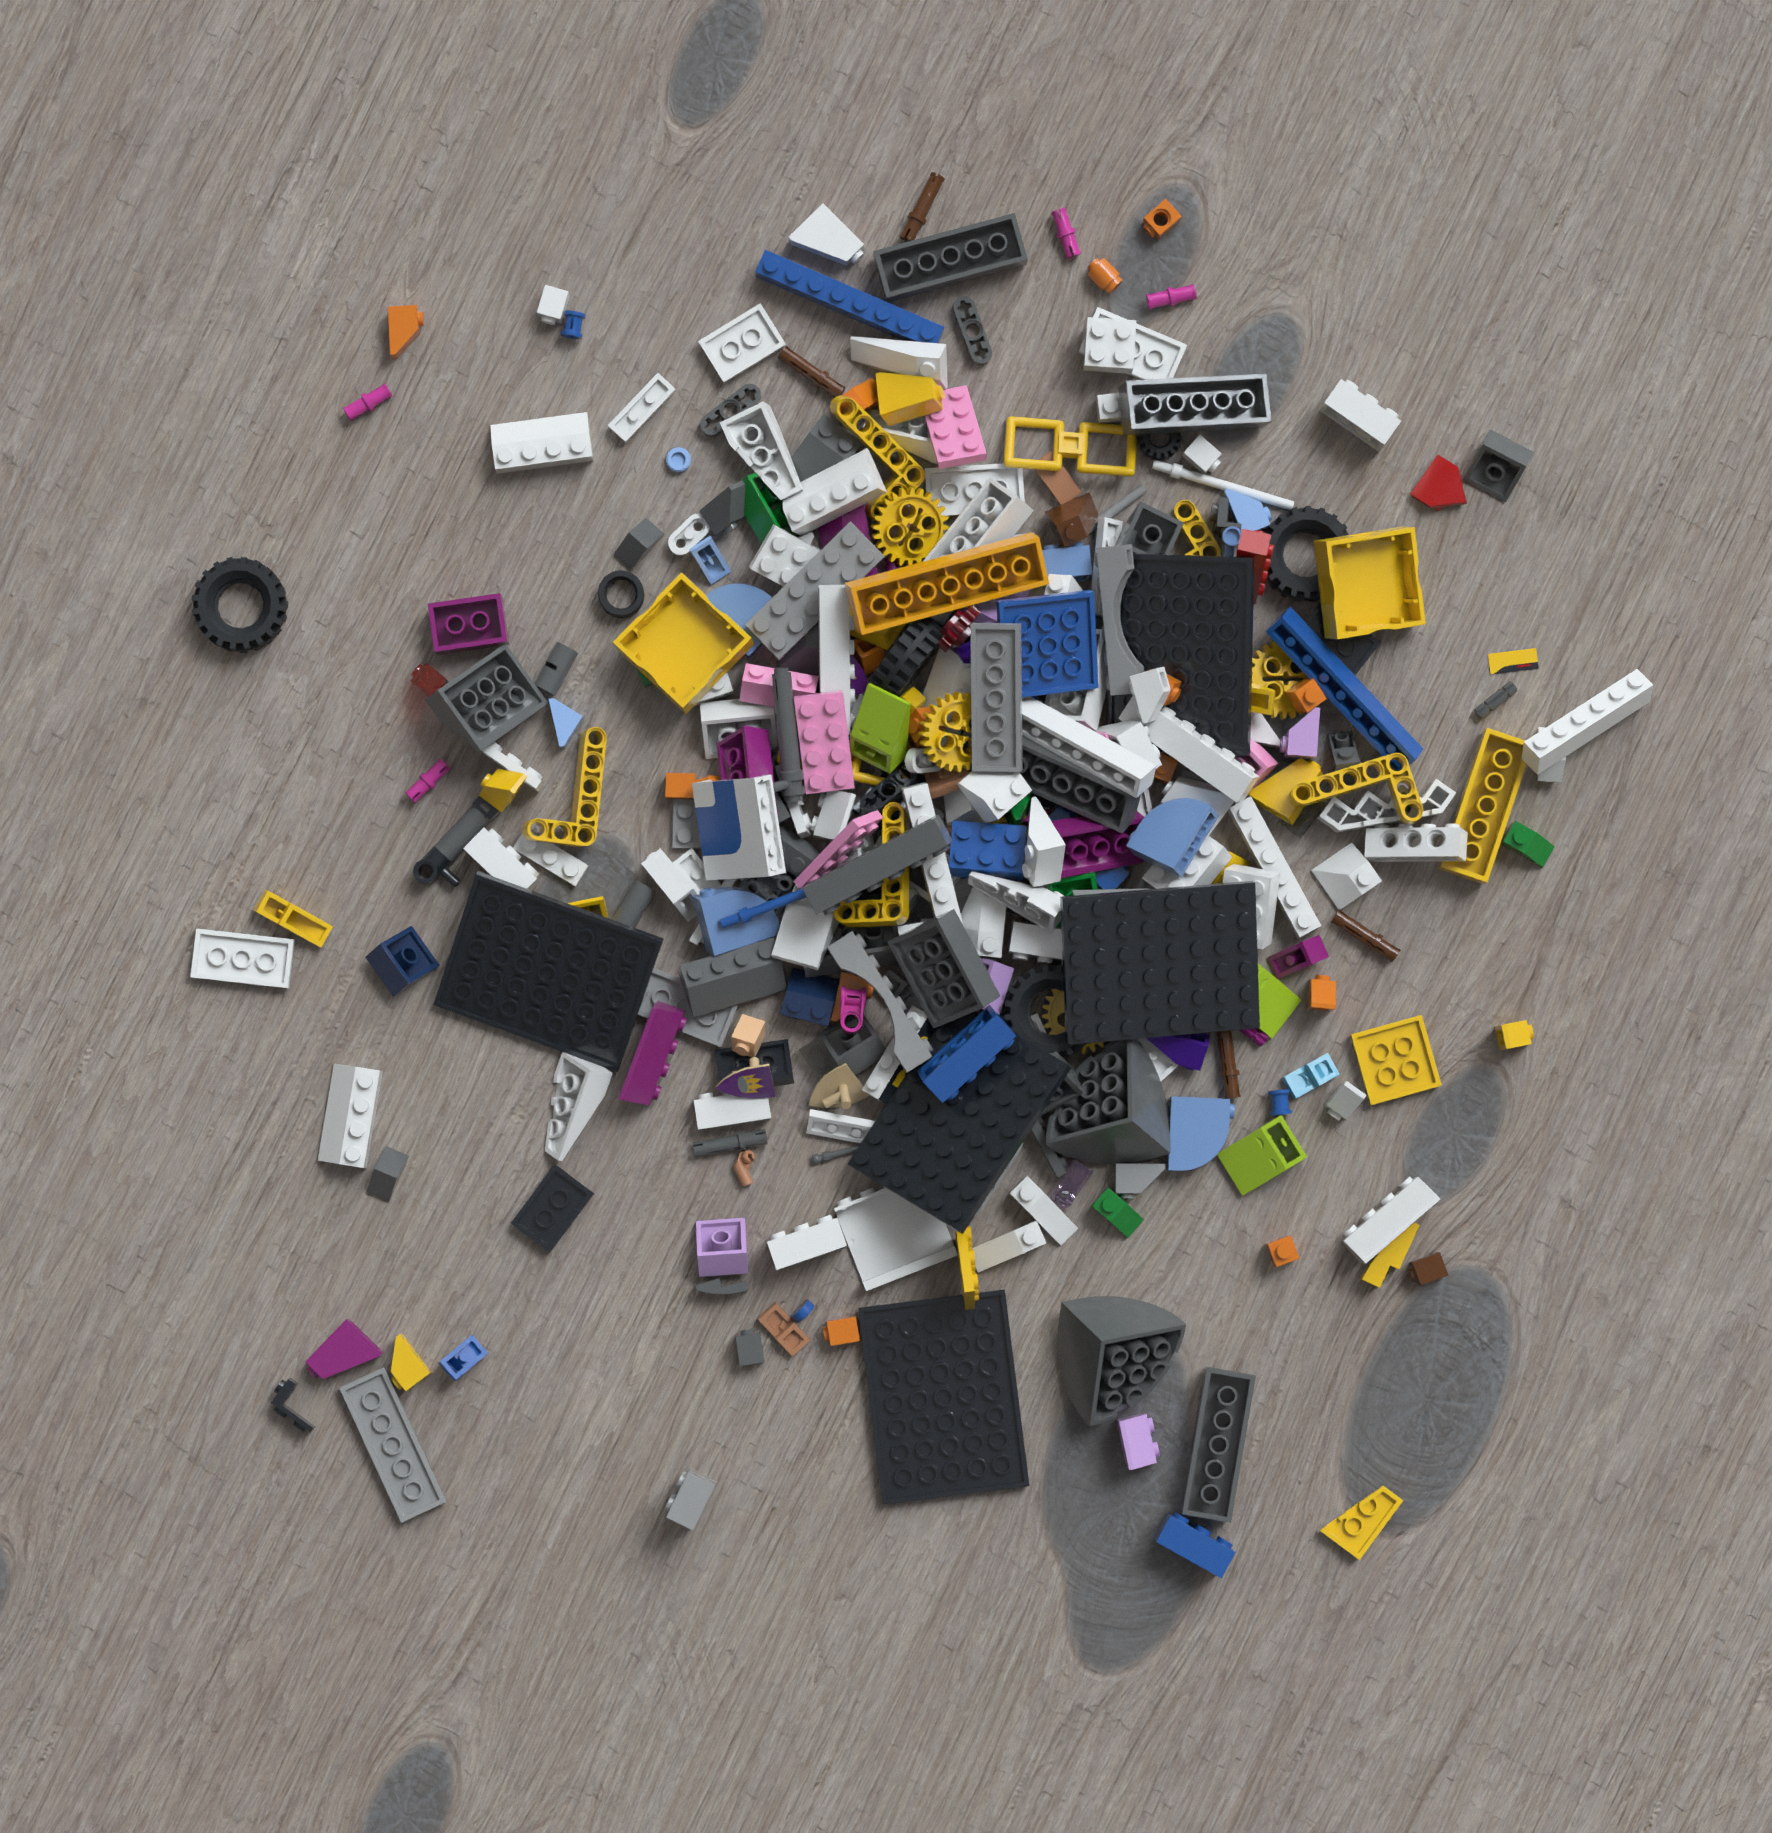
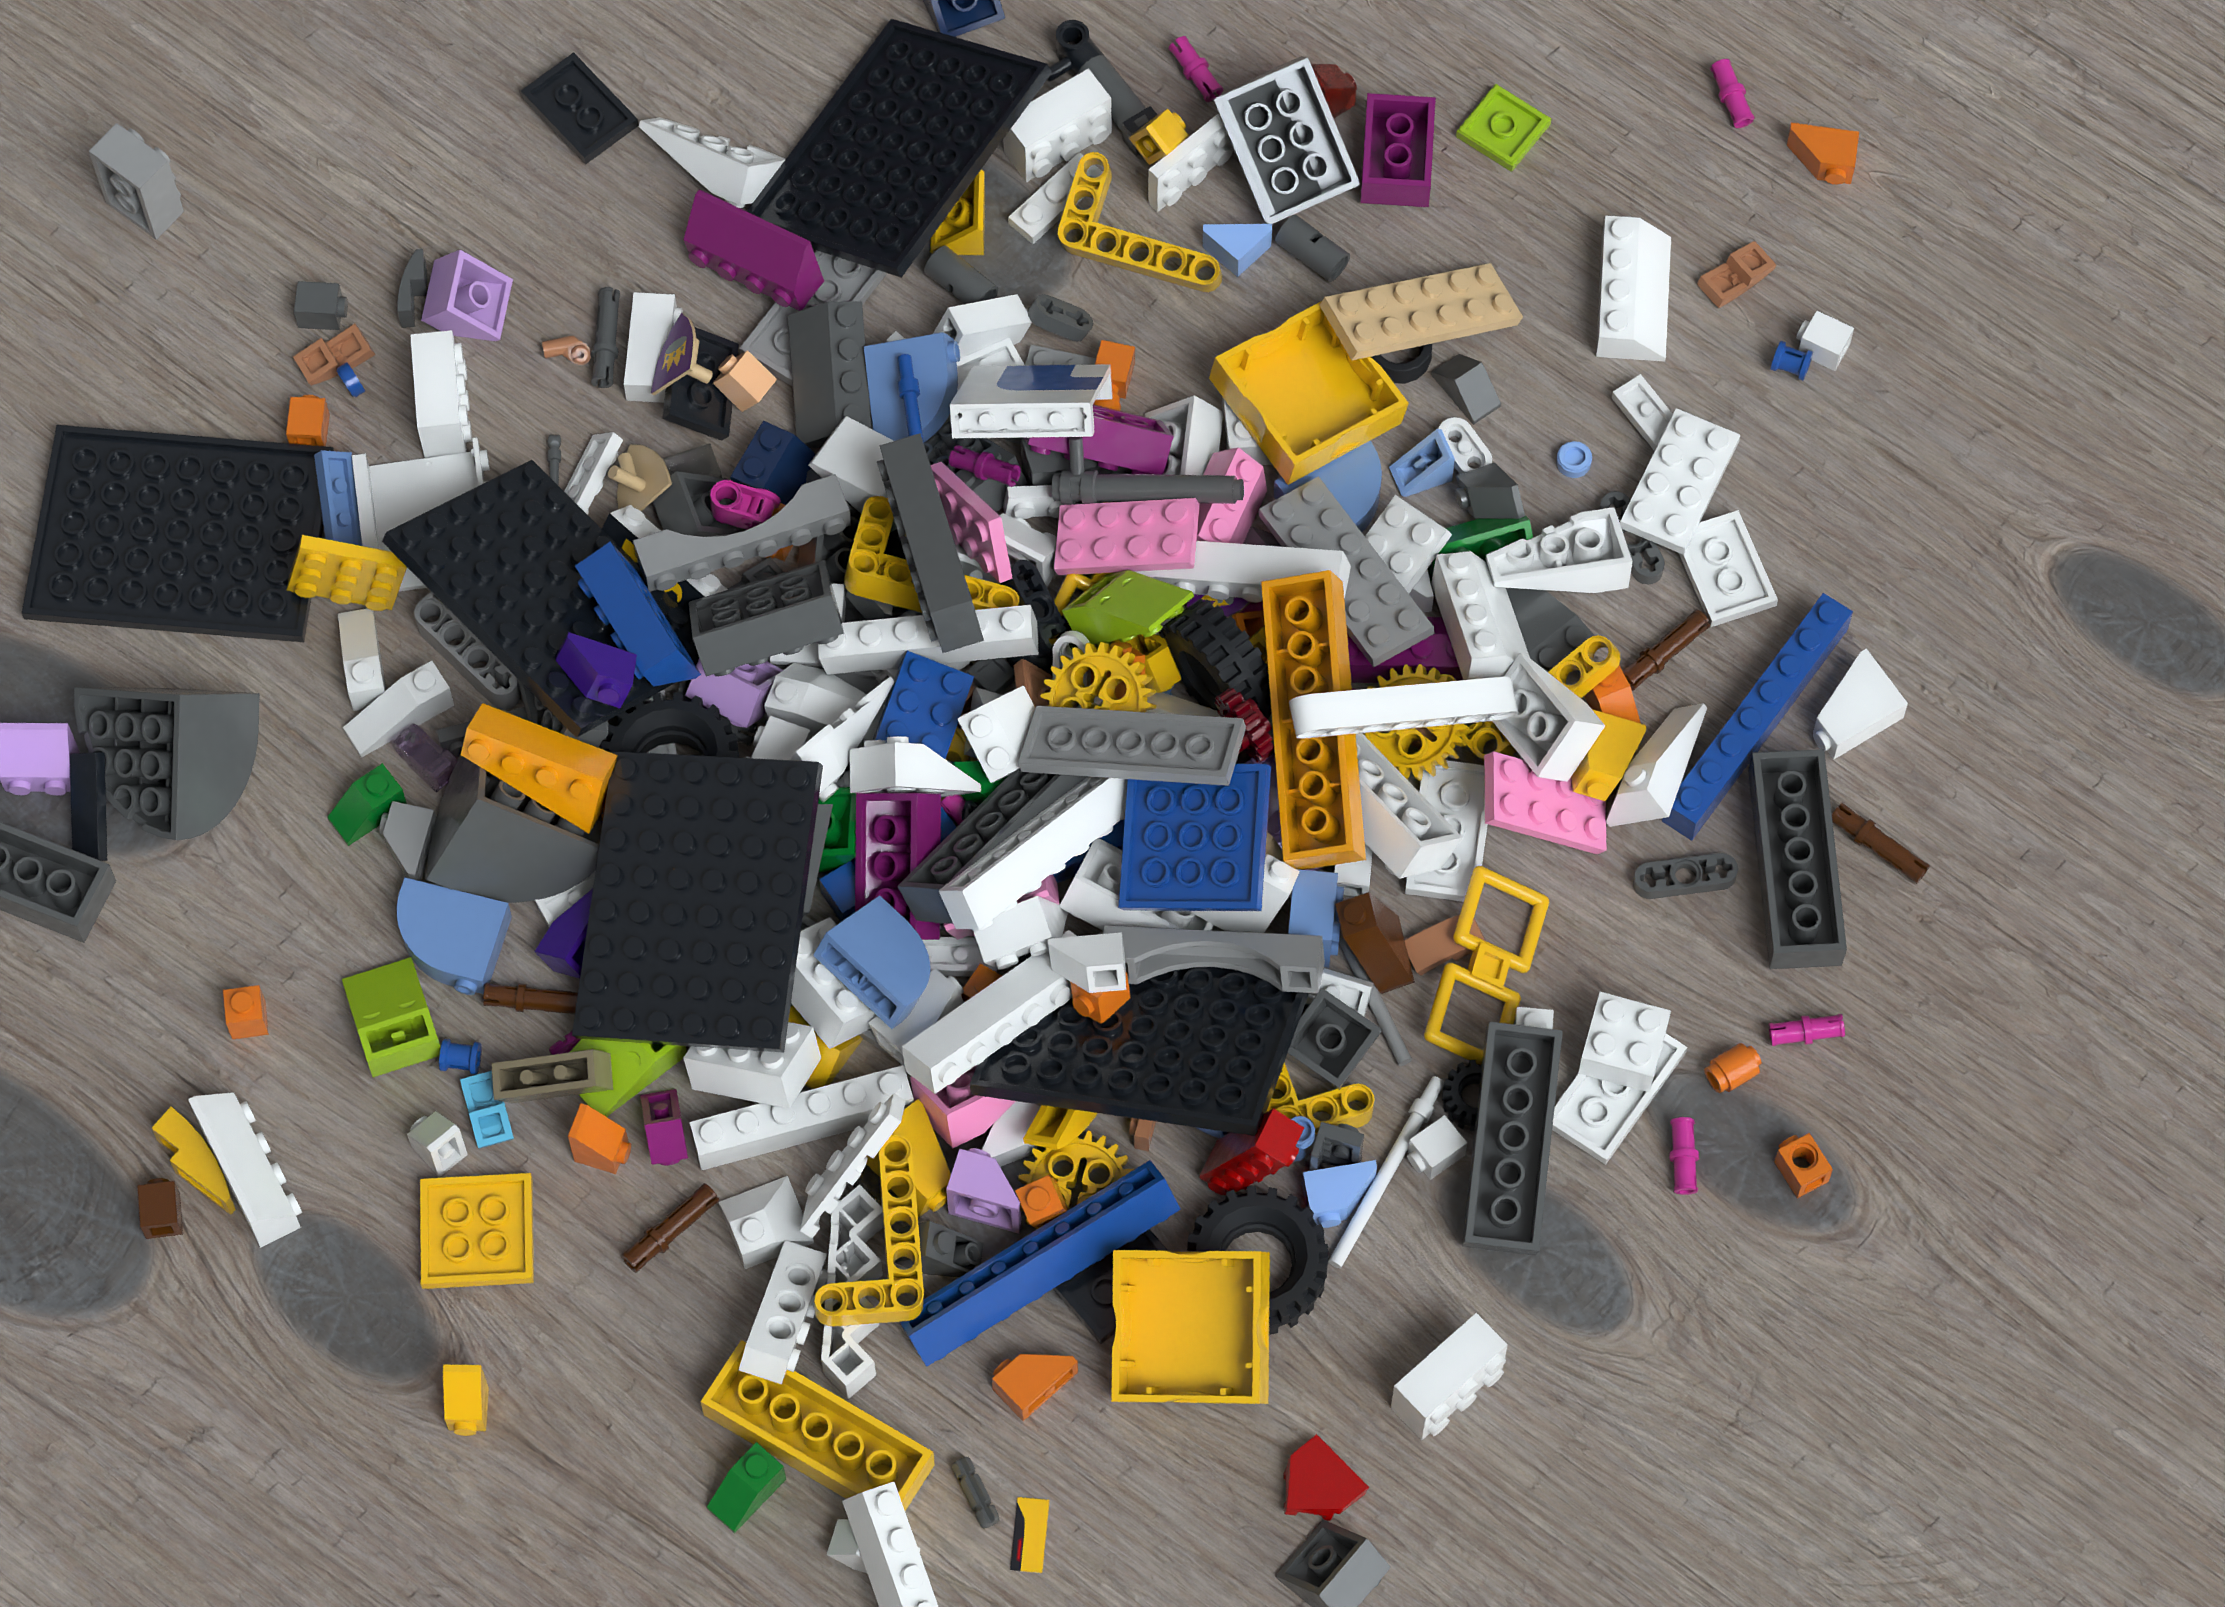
camera: 110 degrees right, 20 degrees down
none -> black tile [70,753,108,861]
none -> medium blue plate [314,450,362,546]
none -> light orange wedge [461,703,618,834]
none -> dark tan brick [491,1049,613,1103]
none -> dark purple slope [555,632,637,708]
none -> white wing [800,1093,906,1238]
none -> magenta pin [949,445,1021,487]
none -> orange slope [992,1354,1078,1421]
none -> dark grey beam [1027,294,1093,342]
none -> white beam [1289,677,1519,739]
none -> tan plate [1319,263,1523,360]
none -> lime tile [1456,84,1551,172]
none -> white slope [1493,653,1605,782]
none -> white plate [1620,408,1740,555]
none -> nougat slope [1697,241,1776,309]

